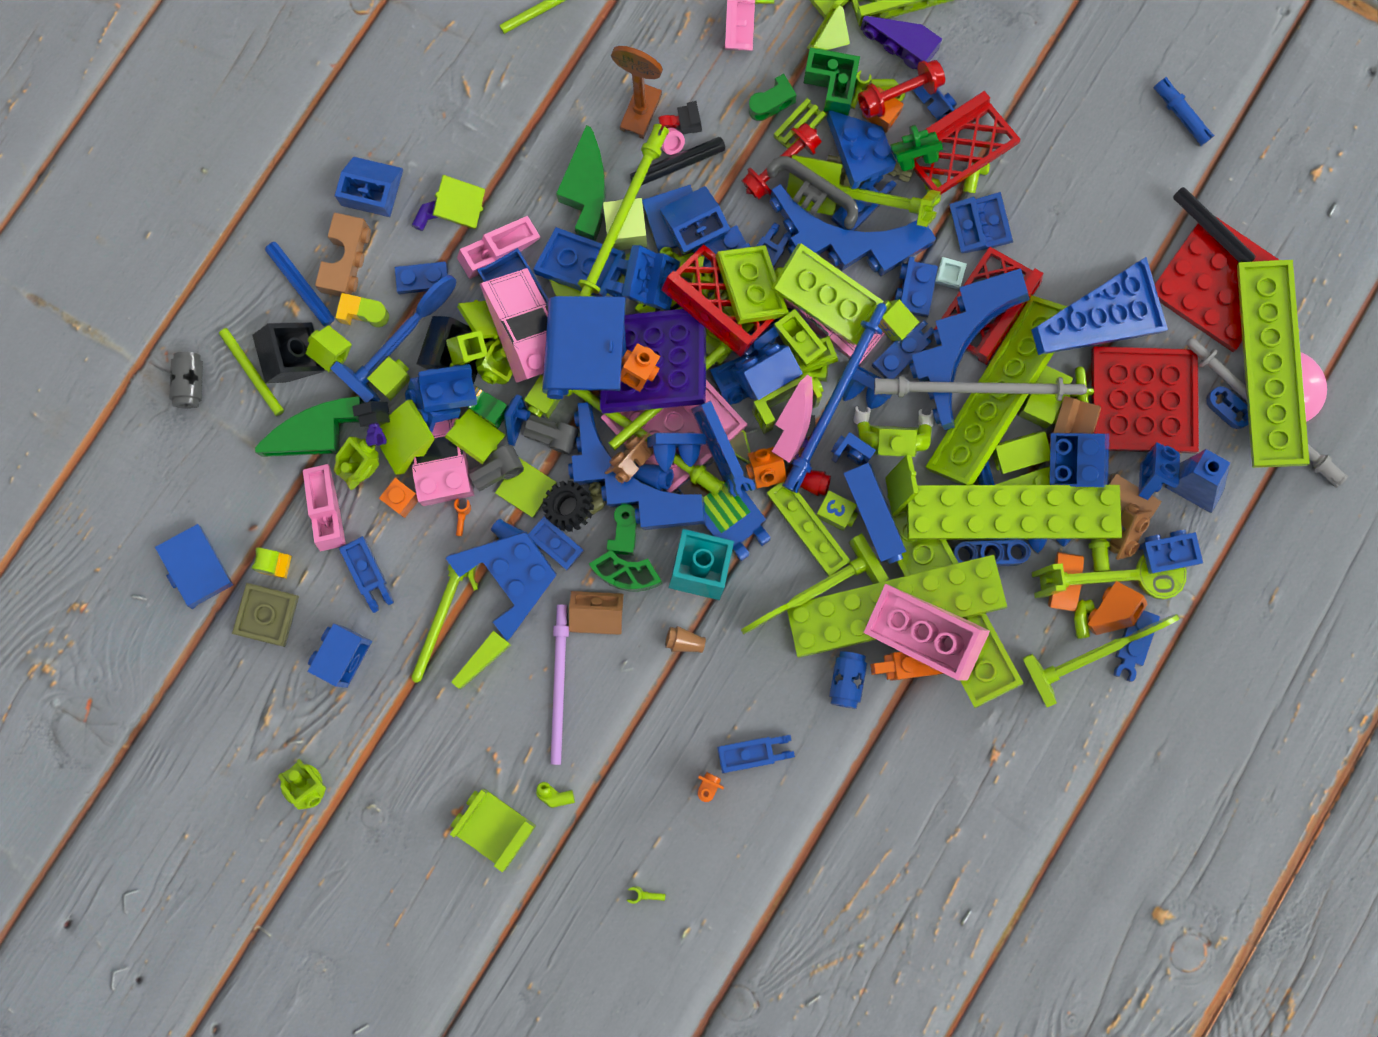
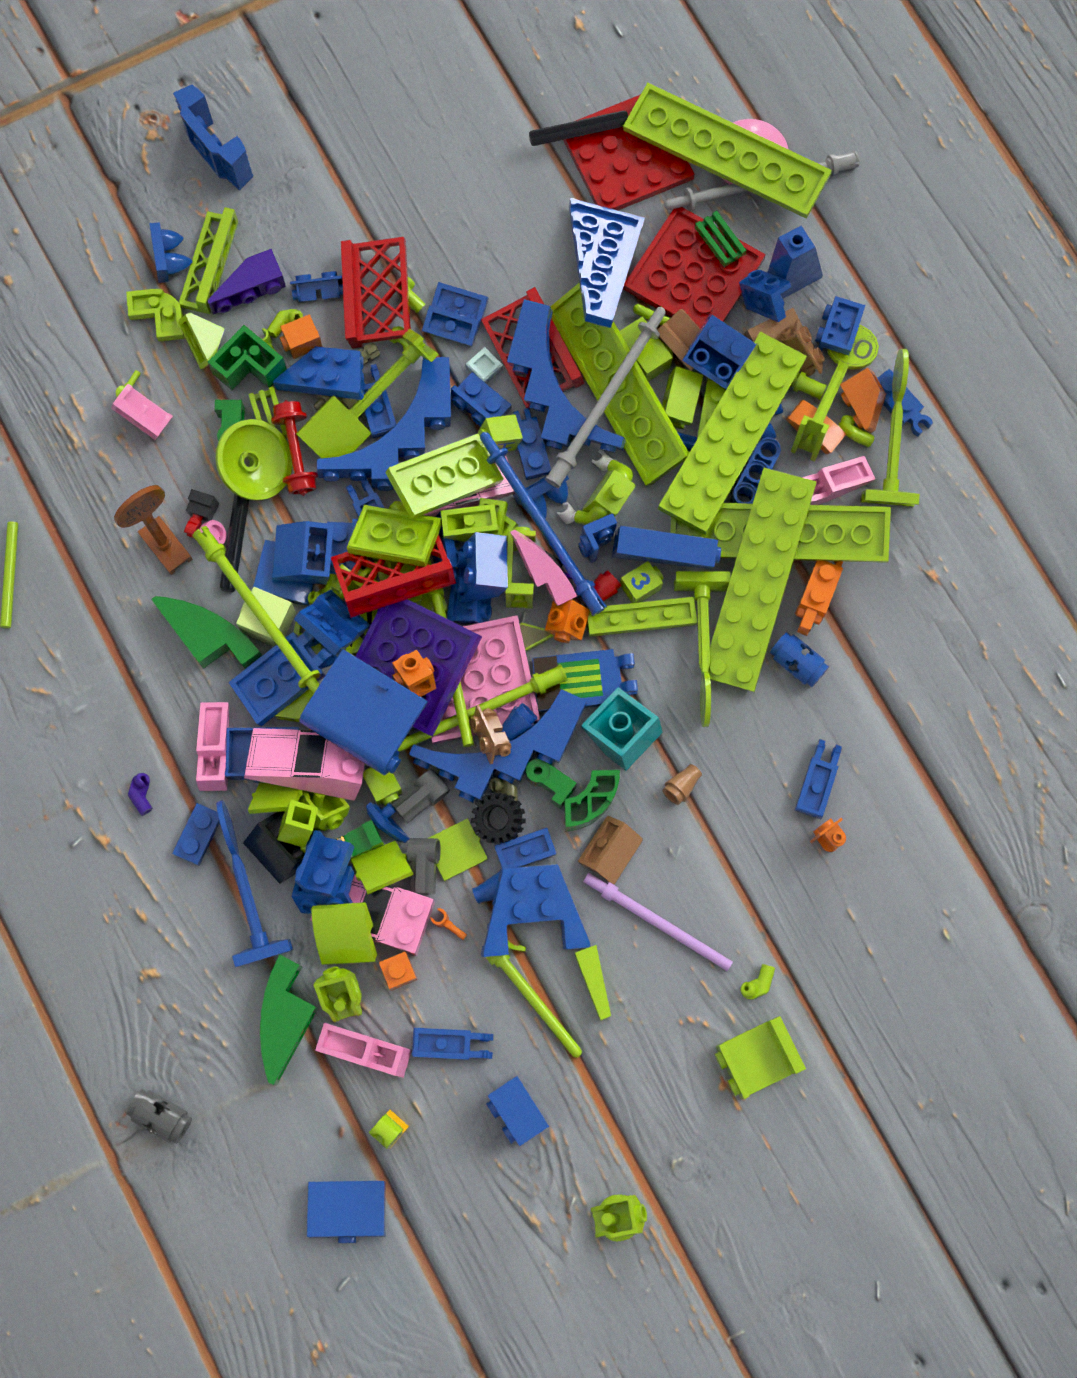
camera: 65 degrees left, 5 degrees down
lime bar [219,328,284,416] -> none
olive plate [232,583,299,647] -> none
black slope [252,322,325,384] -> none
blue axle [265,242,335,327] -> none
lime brick [306,325,352,372] -> none
medium nougat arch [315,213,371,297] -> none
blue slope [335,157,403,217] -> none
leg [335,293,389,328] -> none
black piece [352,401,390,446] -> none
lime brick [367,356,411,401] -> none
lime piece [432,175,485,229] -> none
lime hand [627,886,665,904] -> none
blue tile [647,433,706,472] -> none
blue tile [691,401,755,497] -> none
dark grey piece [767,156,858,230] -> none
red piece [858,60,945,118] -> none
bright pink slope [864,584,990,681] -> none
lime piece [885,455,919,515] -> none
green hips [890,125,943,171] -> none
blue pin [1153,77,1215,146] -> none
blue beam [1206,386,1249,429] -> none
none -> lime dish [216,419,292,501]
none -> green tile [695,211,747,268]
none -> bright pink slope [802,456,875,505]

